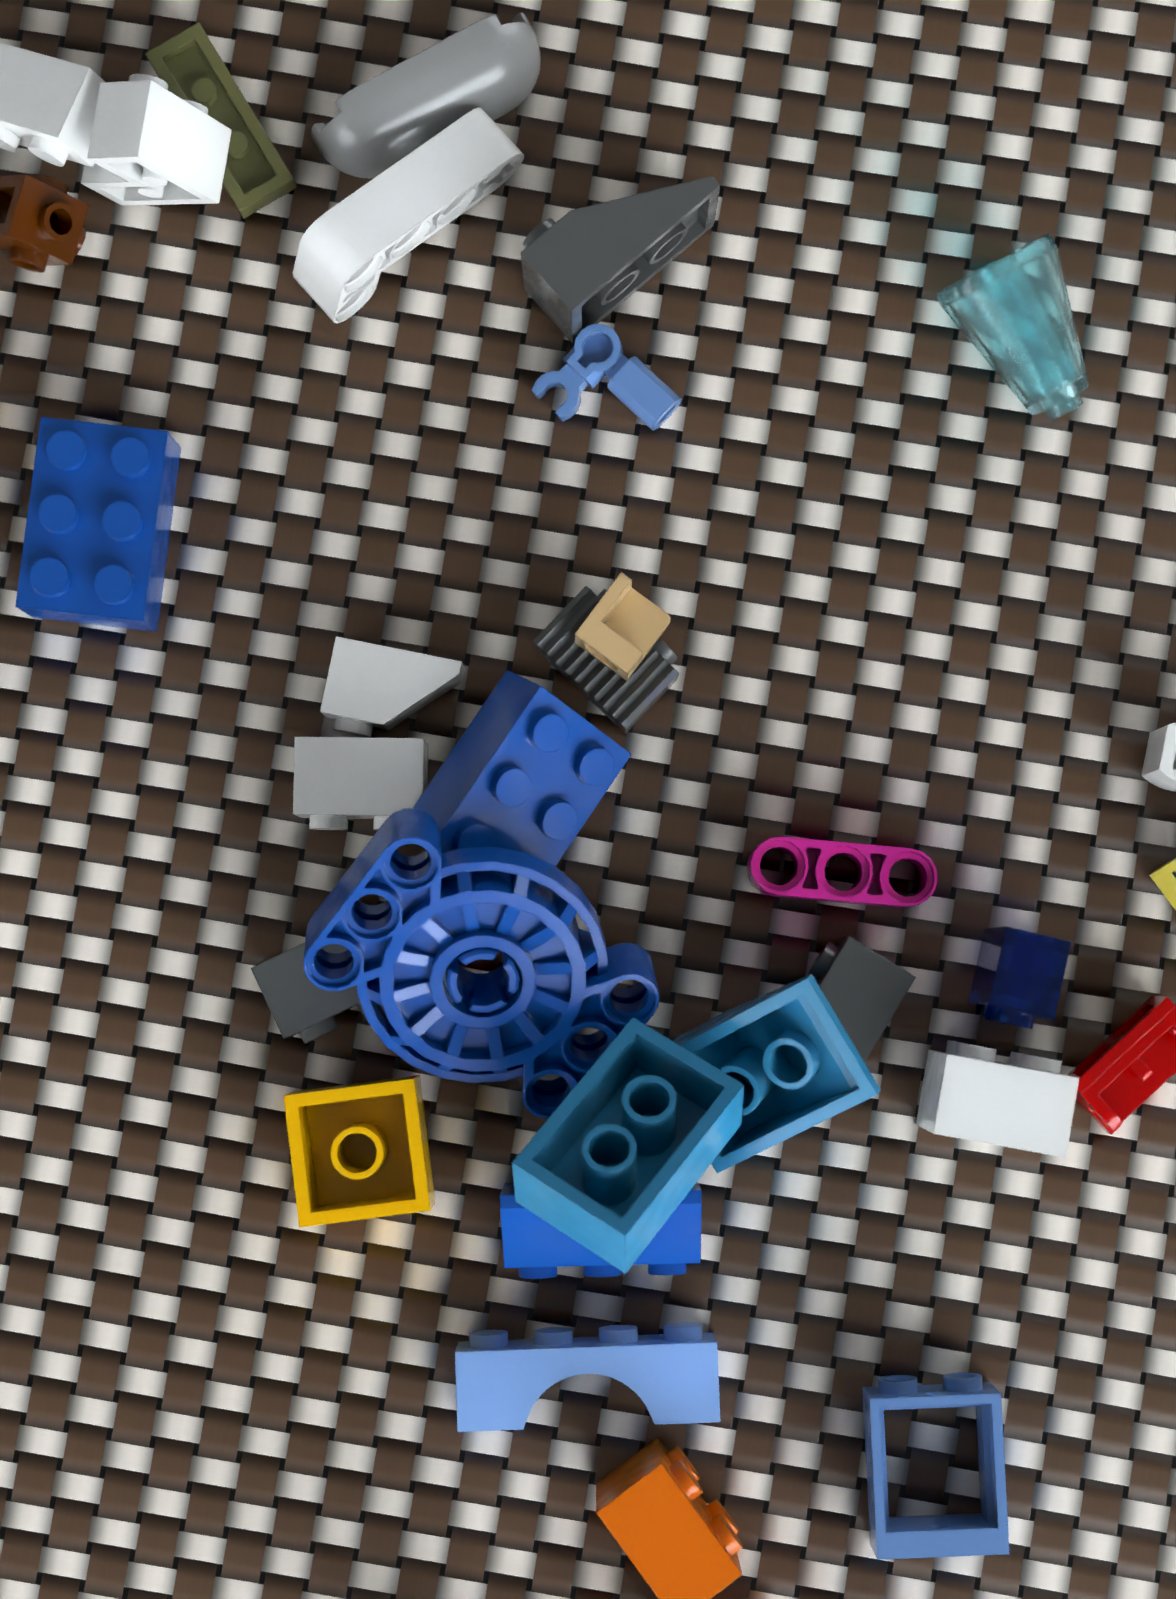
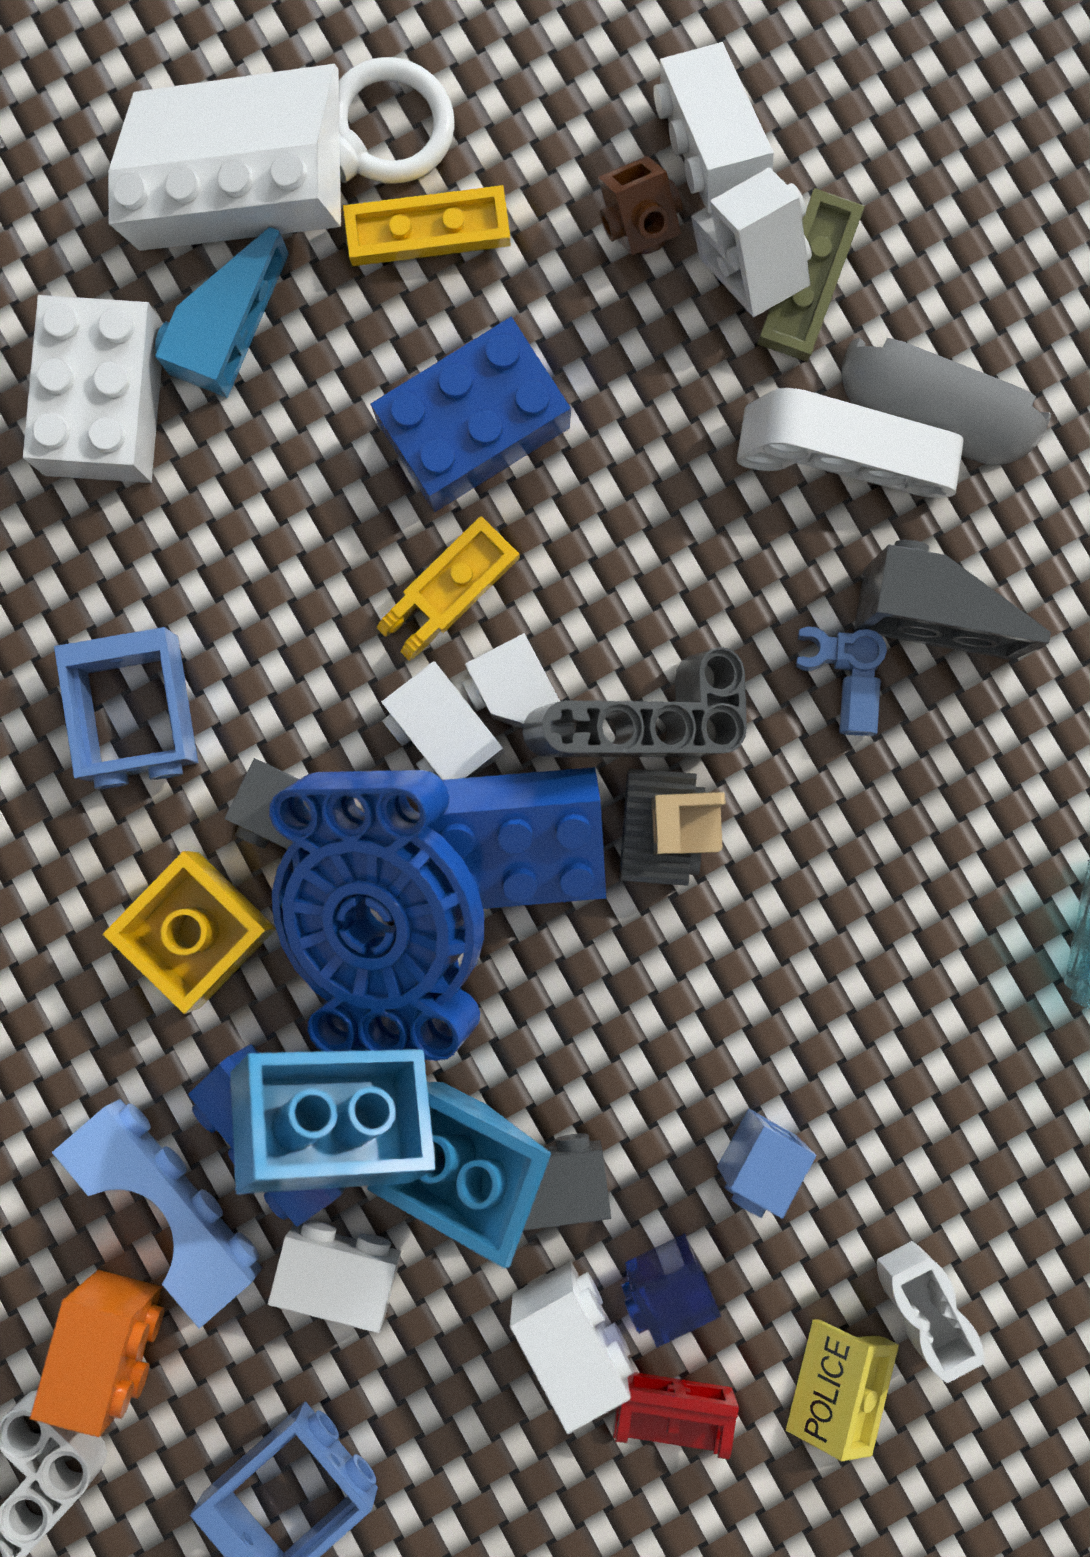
camera: 50 degrees right, 0 degrees up
dark pink beam [747,837,938,908] -> none
none -> medium blue window [54,627,198,789]
none -> white brick [268,1220,402,1333]
none -> yellow hinge [377,516,520,661]
none -> dark grey beam [522,647,747,757]
none -> medium blue brick [717,1108,817,1219]

